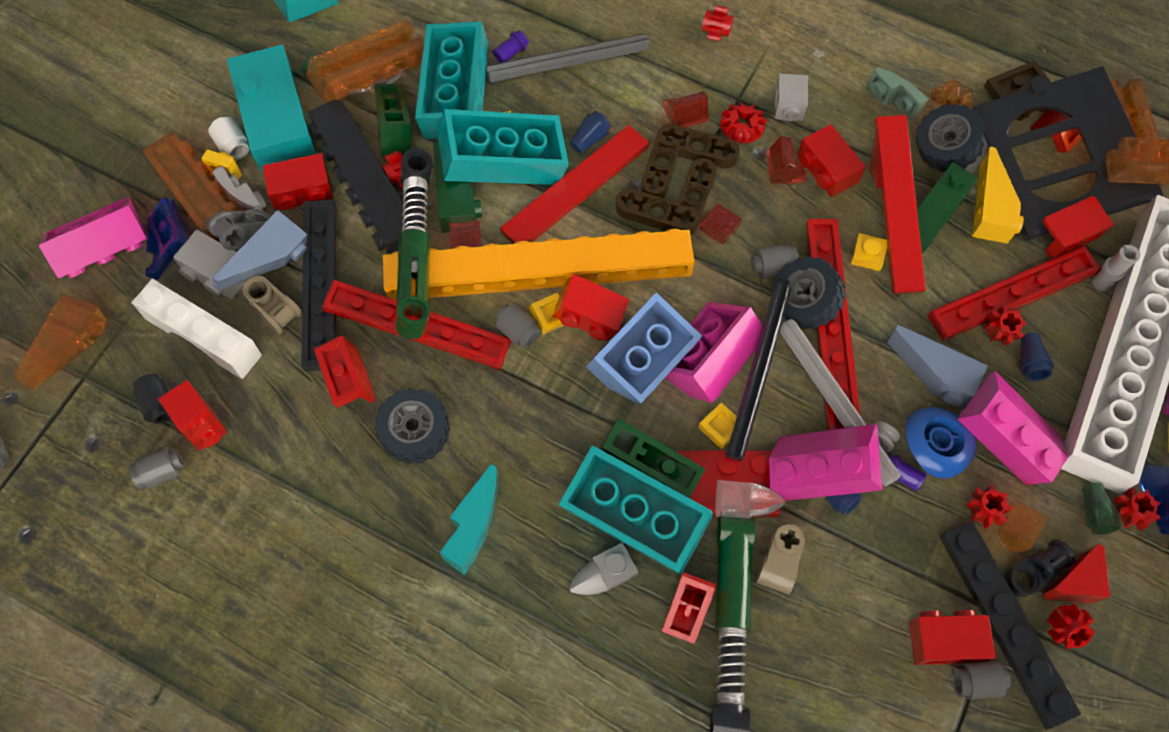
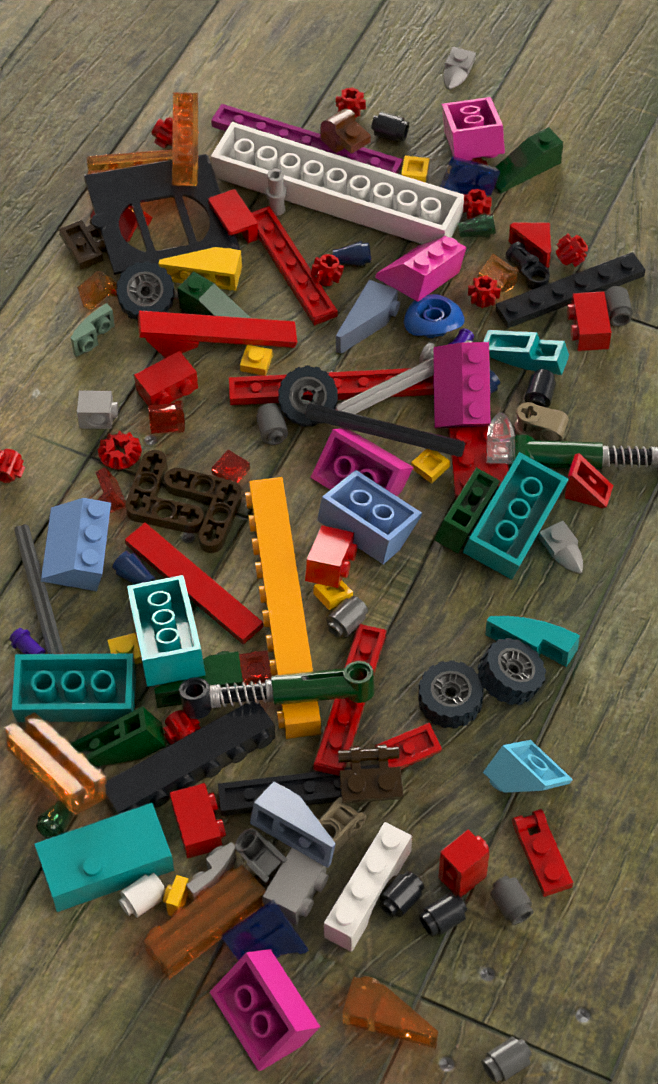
camera: 90 degrees left, 10 degrees down
none -> medium blue slope [41,498,111,591]
none -> dark brown plate [338,744,403,803]
none -> black brick [379,871,425,917]
none -> black wheel [477,638,546,705]
none -> teal slope [483,330,569,375]
none -> medium azure slope [483,740,573,793]
none -> red plate [512,809,573,897]
none -> black brick [524,369,556,408]

